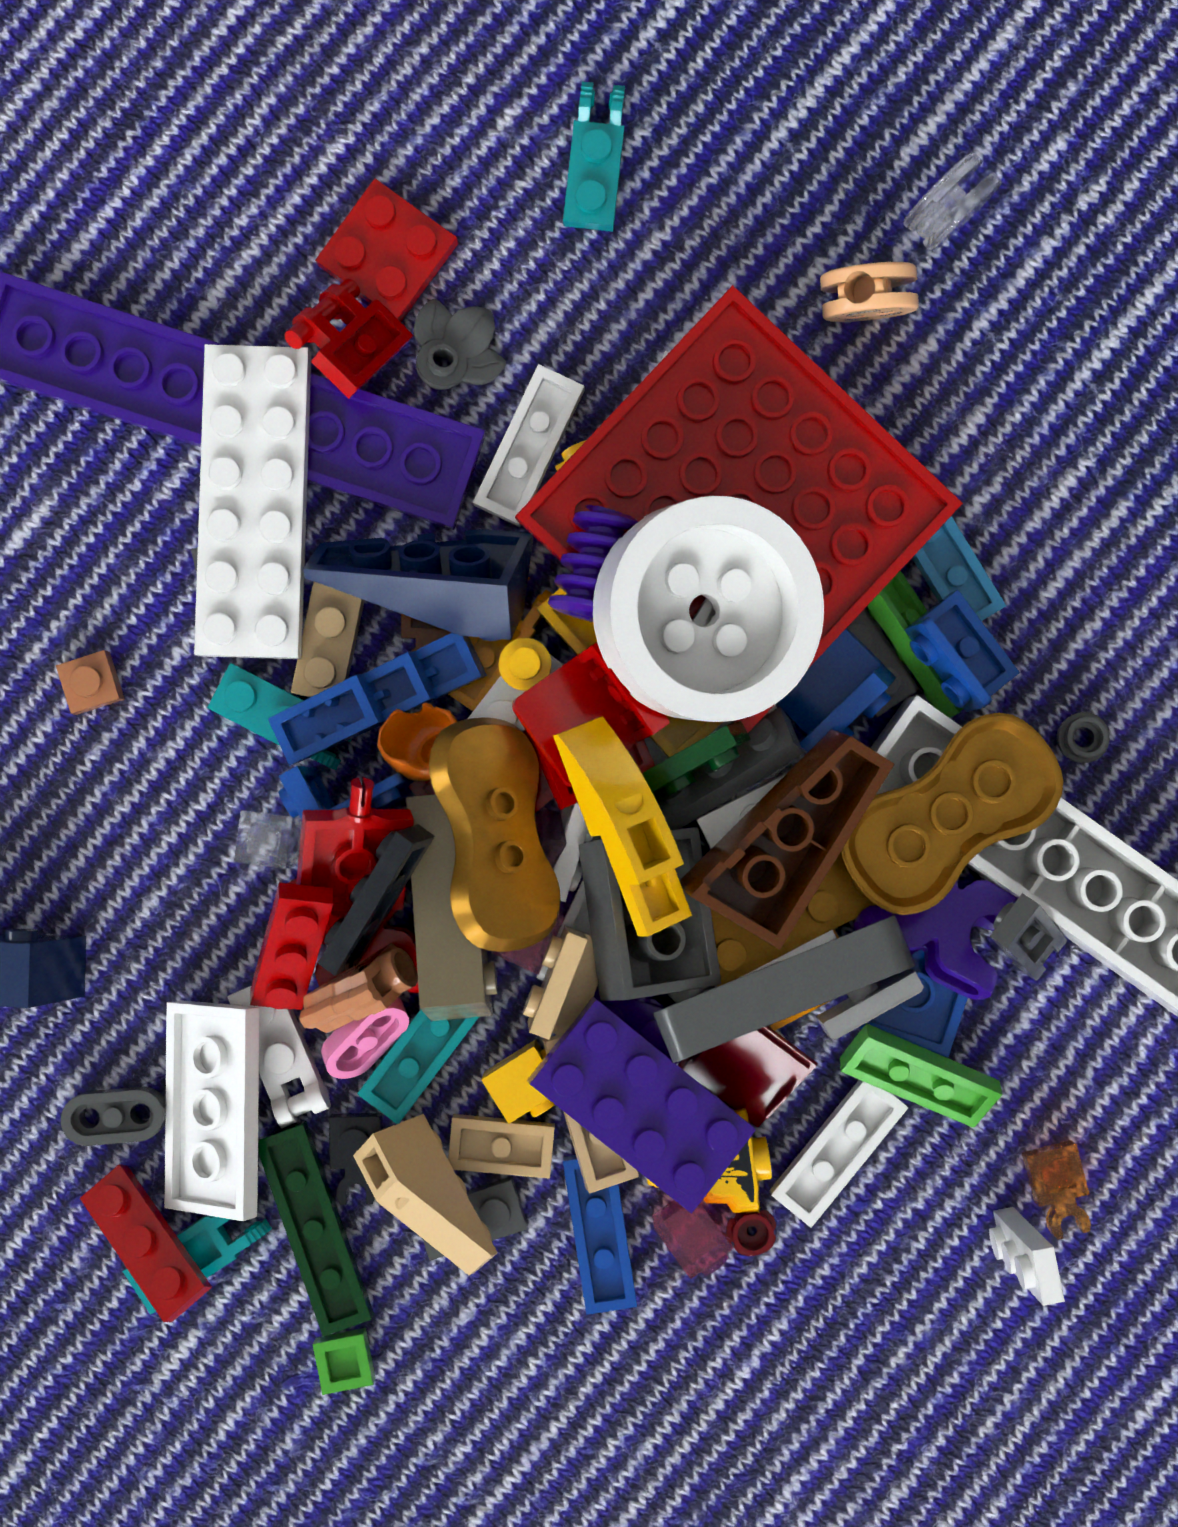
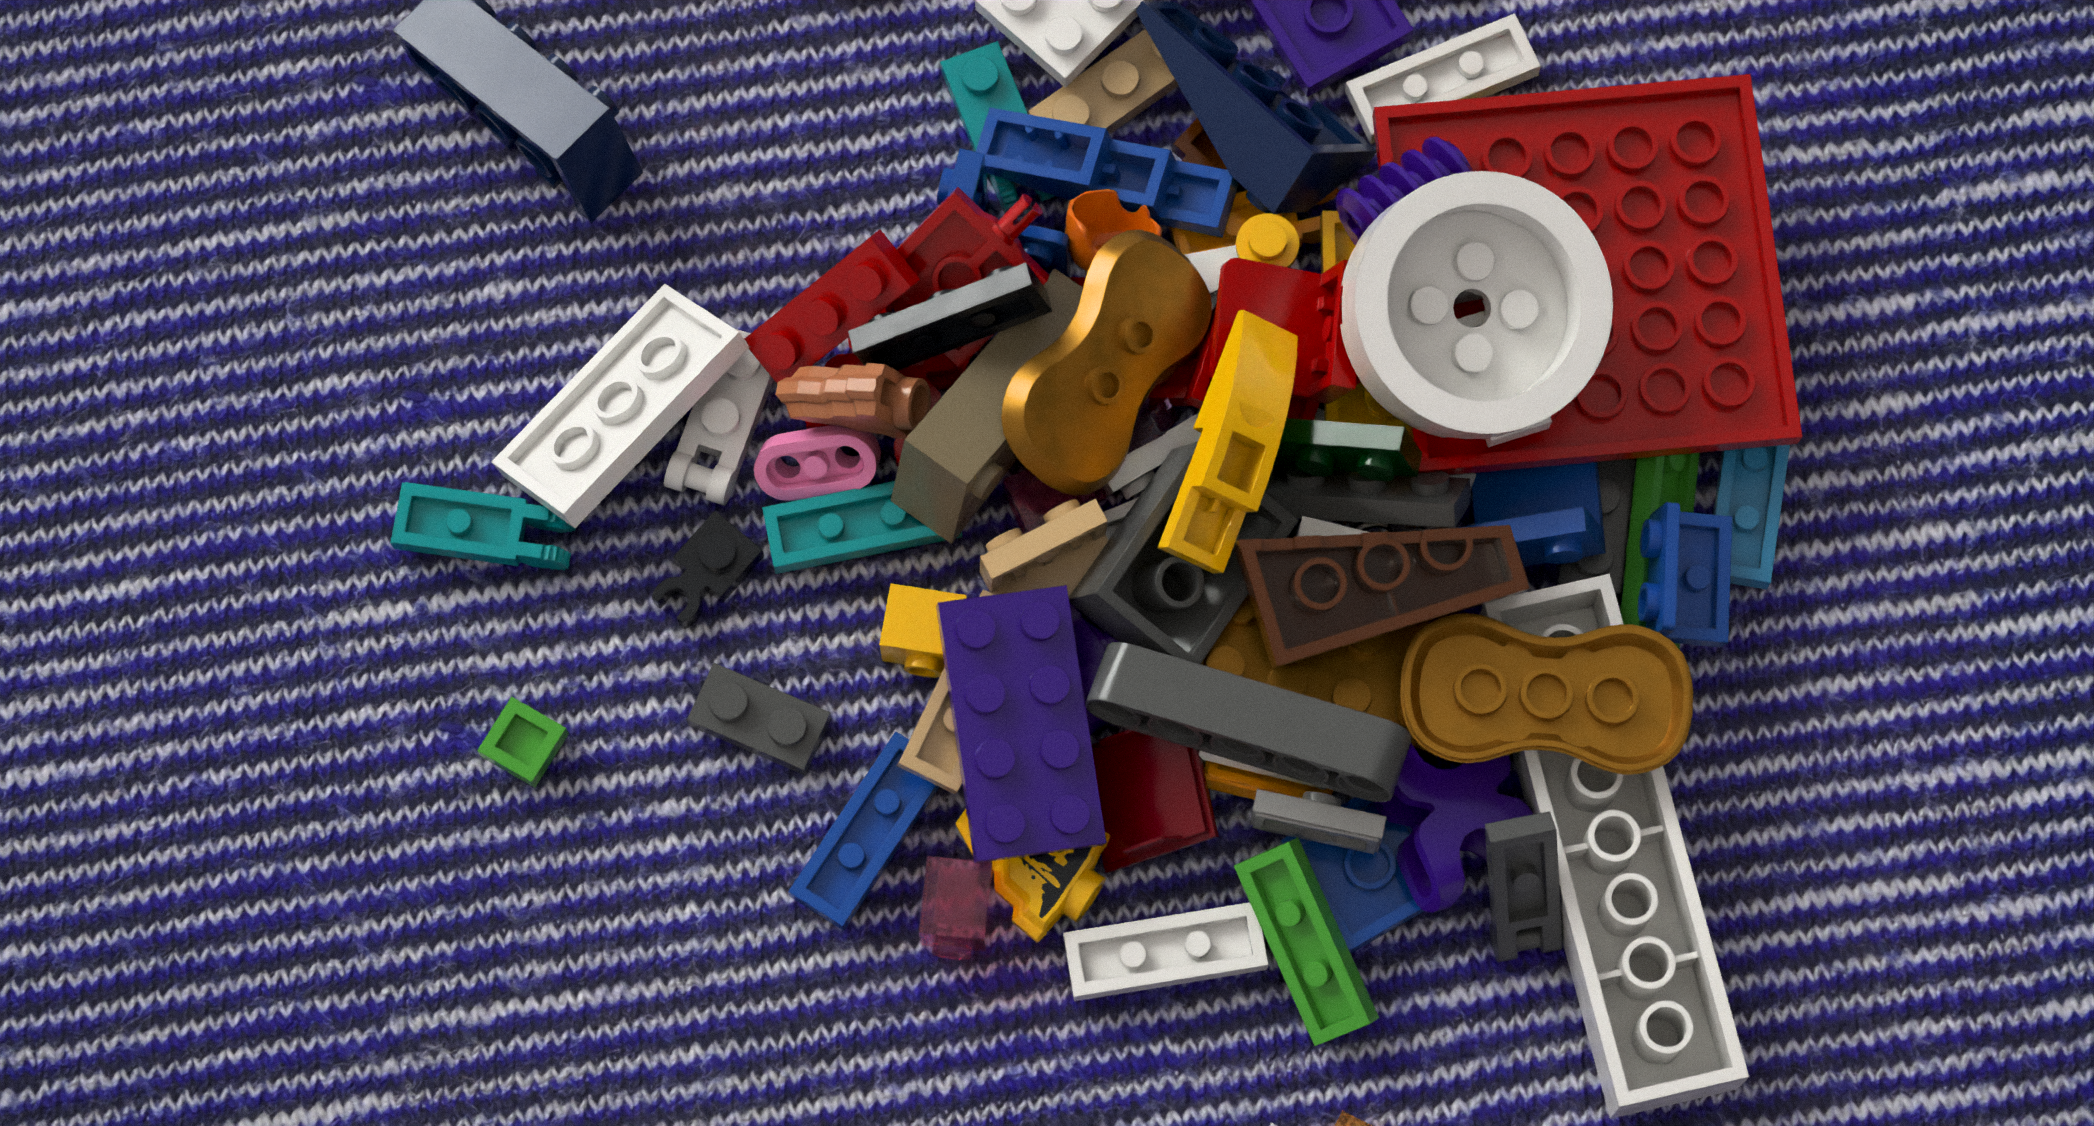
camera: 40 degrees right, 15 degrees down
dark grey plate [61,1087,166,1146] -> none
red plate [80,1164,212,1322] -> none
clear brick [234,809,302,869] -> none
dark green plate [258,1121,374,1337] -> none
tan slope [353,1114,498,1275] -> none
tan plate [448,1114,555,1179] -> none
dark red plate [726,1209,776,1256] -> none
light nougat head [820,262,919,322] -> none
clear head [903,152,1002,253] -> none
dark grey plate [1057,712,1110,763] -> none

